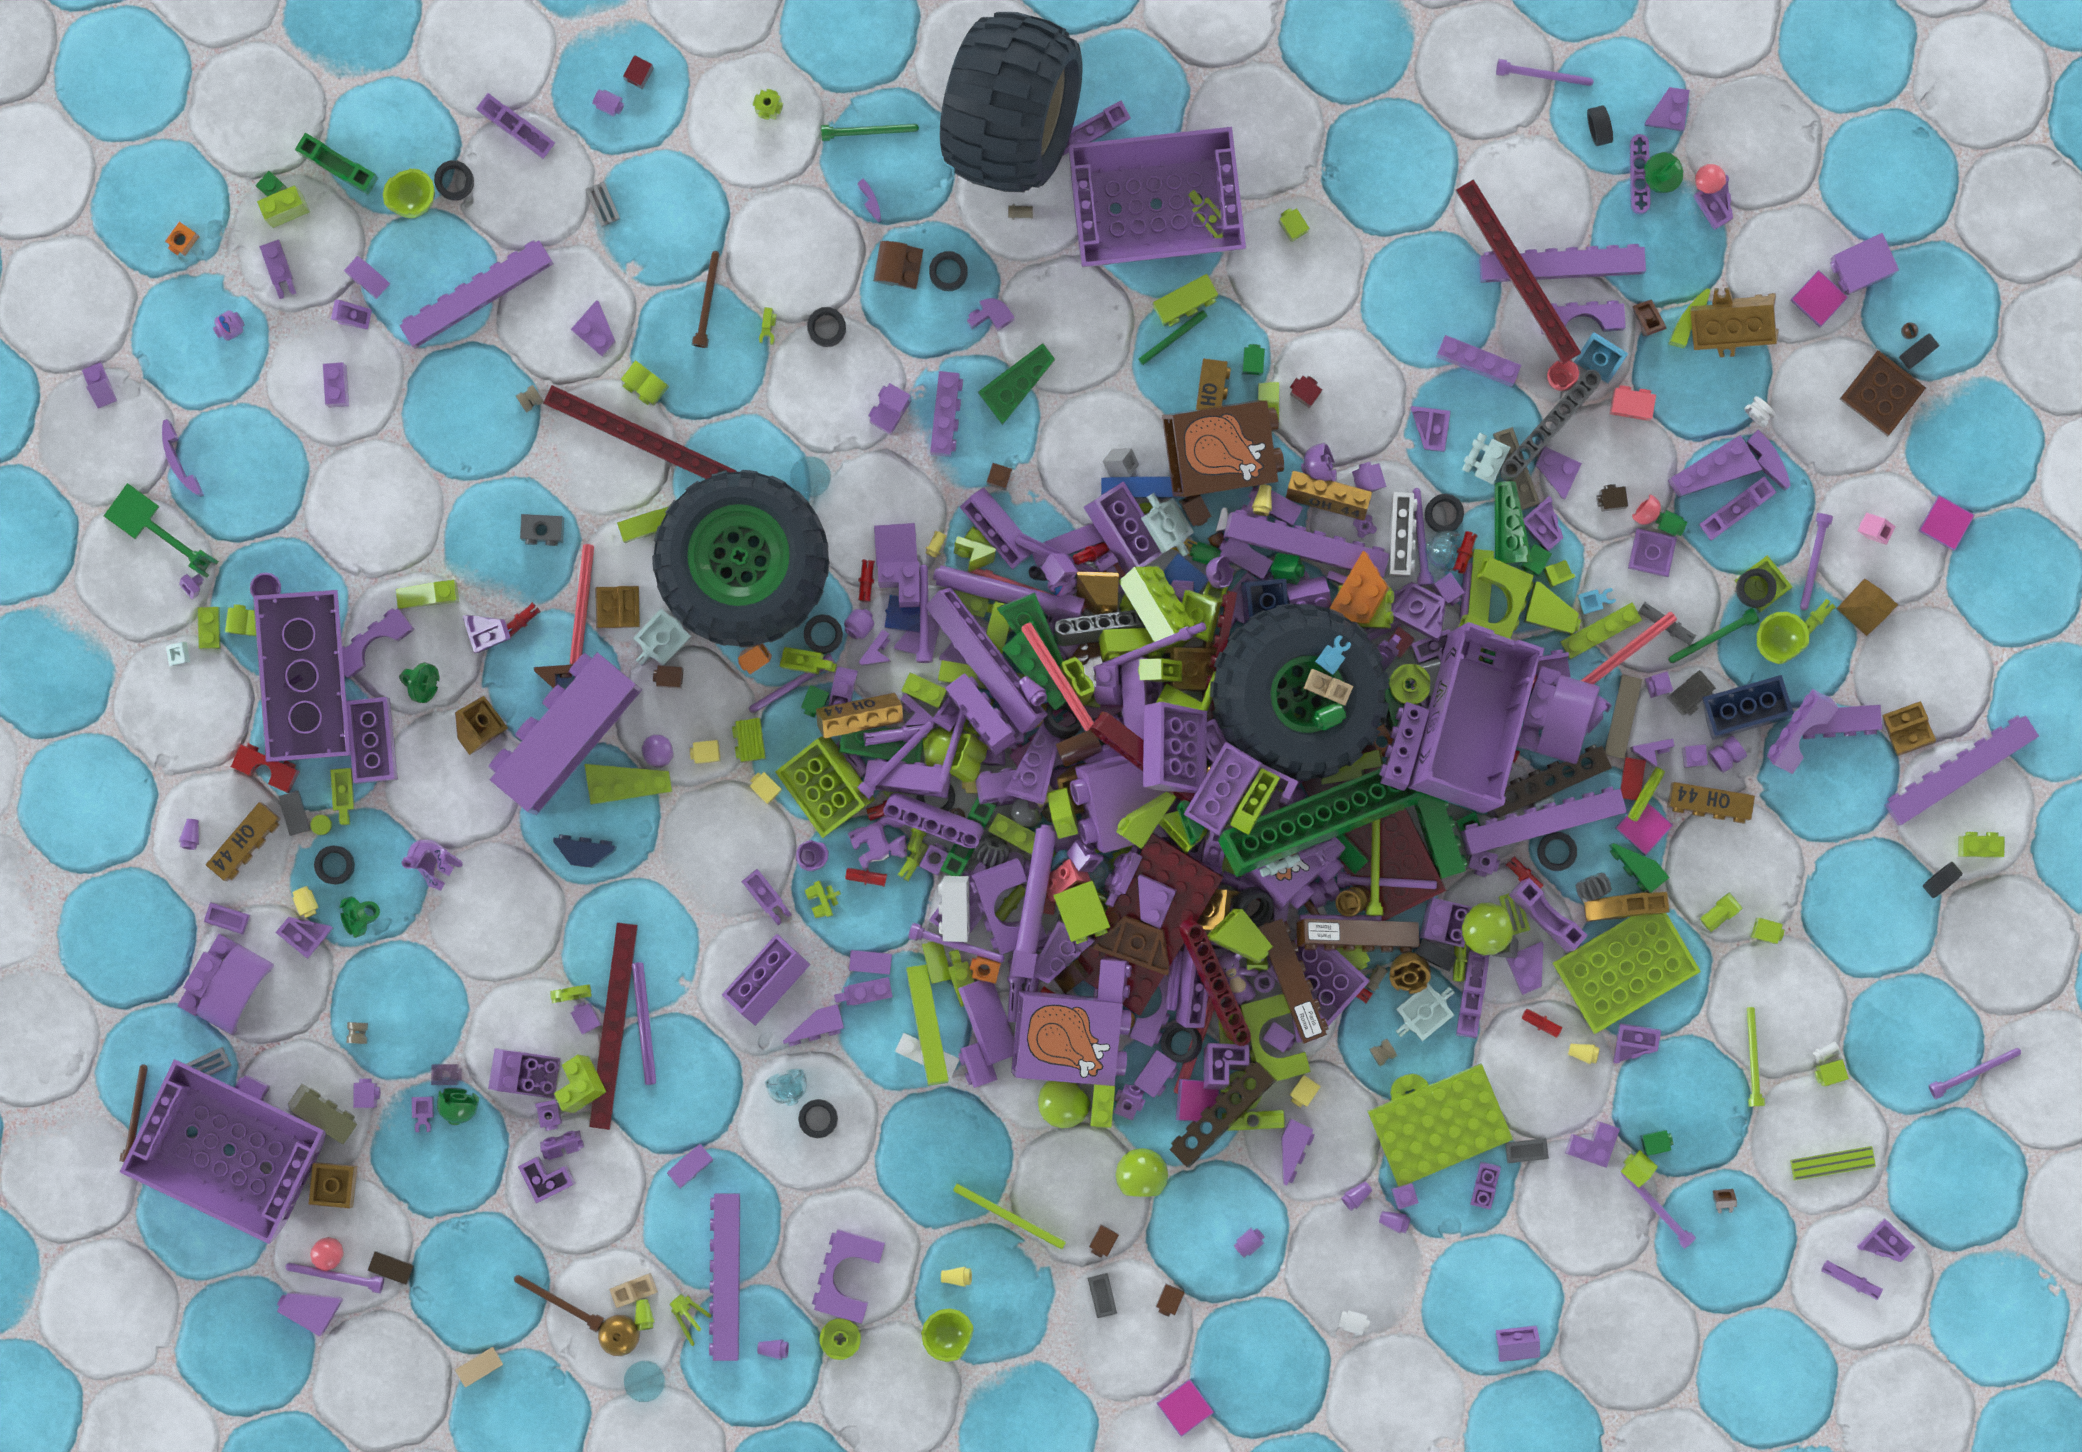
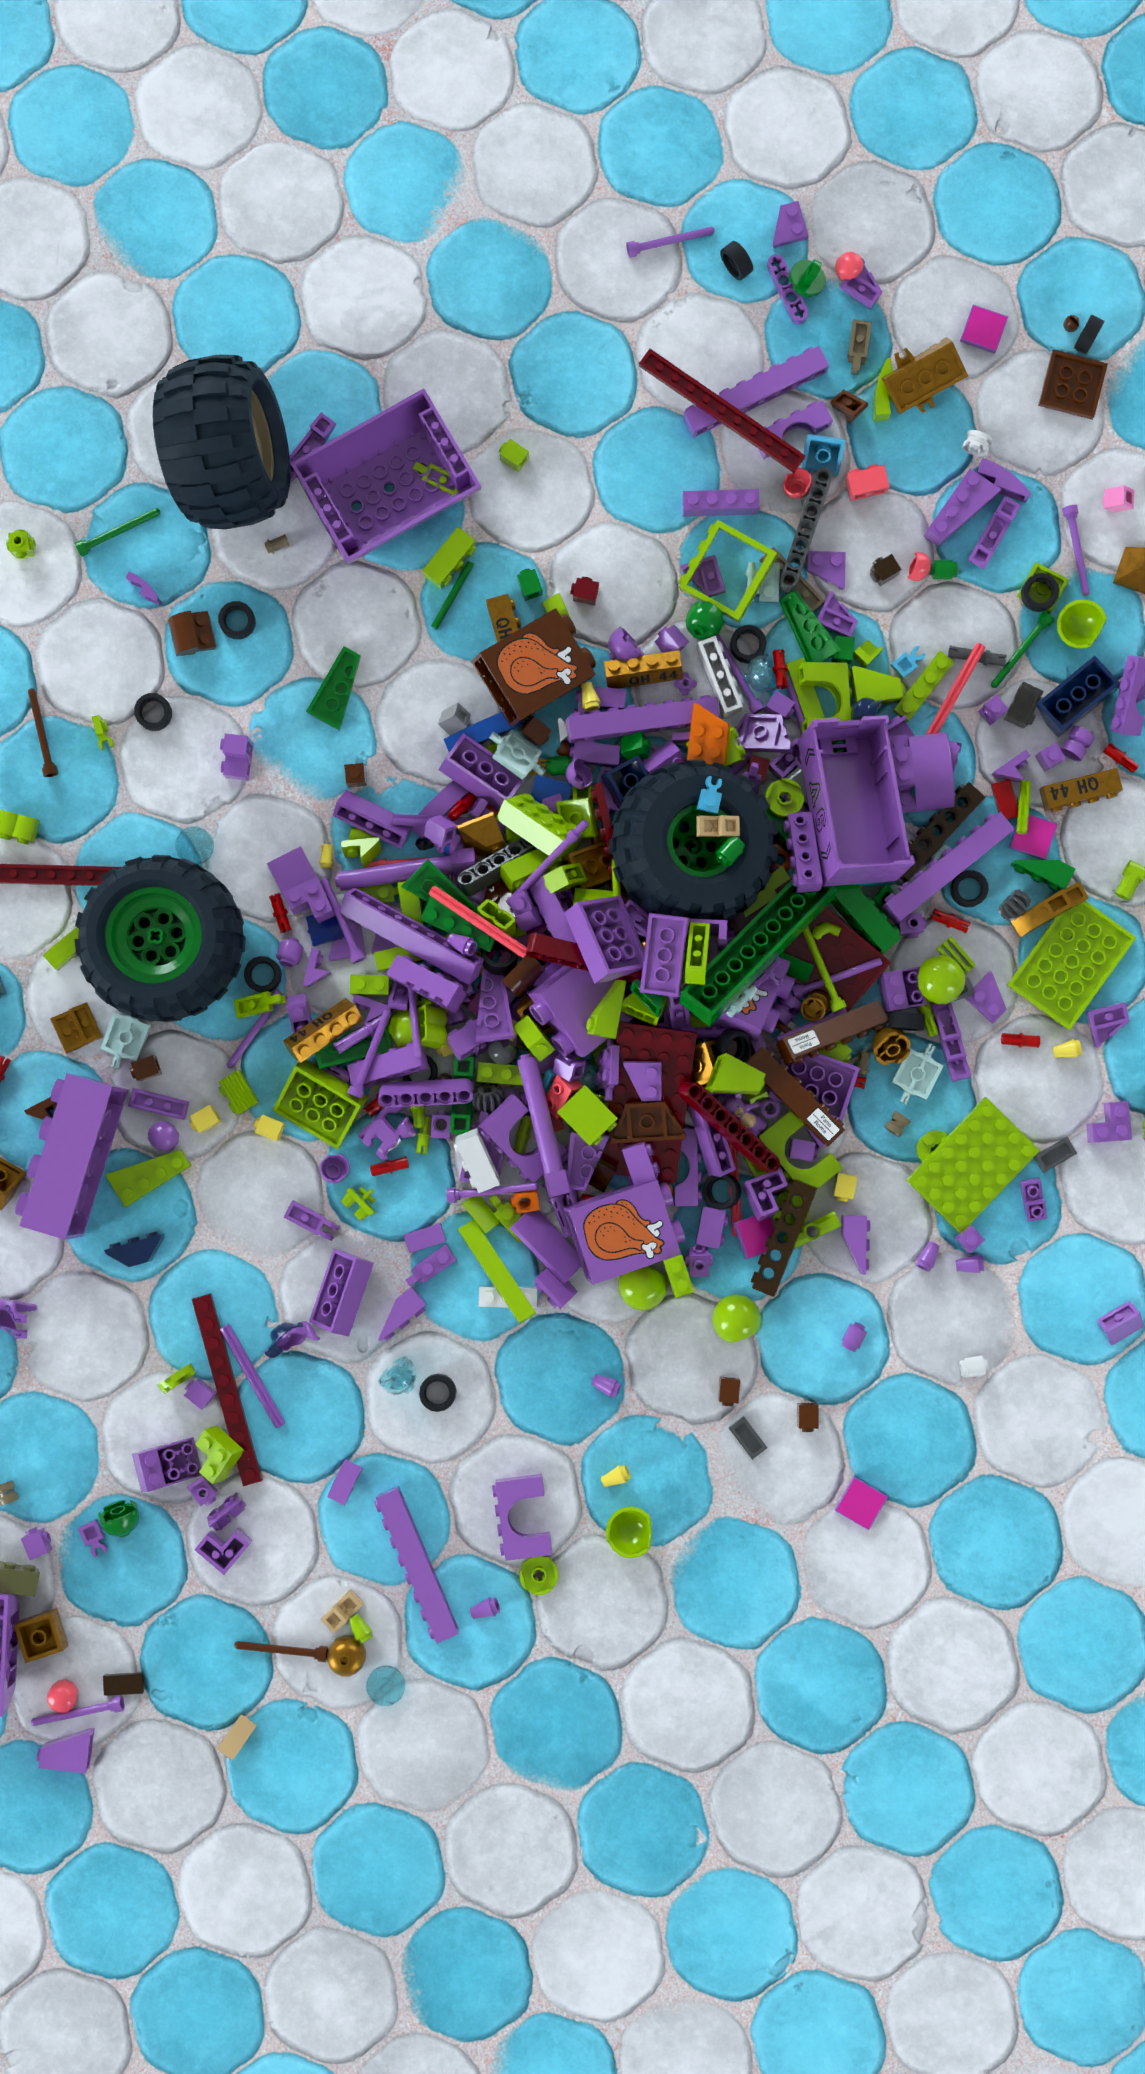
camera: 25 degrees left, 0 degrees up
clear purple brick [431,1064,462,1085] -> none
coral axle [570,544,594,664] -> none
lime plant [669,1294,712,1346] -> none
orange brick [738,643,772,674] -> none
green brick [801,685,830,718] -> none
medium lavender brick [930,371,963,457] -> none
lime tile [953,1183,1066,1249] -> none
medium lavender brick [967,298,1015,331] -> none
medium lavender axle [1165,950,1183,1011] -> none
medium lavender arch [1509,878,1588,952] -> none
dark tan tile [1604,674,1642,759] -> none
medium lavender tile [1628,528,1677,577] -> none
lime pin [1805,599,1836,635] -> none
medium lavender slope [1830,233,1899,295] -> none
none -> medium lavender tile [128,1088,190,1120]
none -> hair [265,1321,320,1358]
none -> medium lavender cone [591,1374,621,1398]
none -> lime window [678,519,778,623]
none -> green cylinder [685,601,725,640]
none -> lime arm [812,922,841,939]
none -> dark tan hinge [847,319,872,375]
none -> dark blue hair [851,698,884,720]
none -> red axle [1103,742,1139,773]

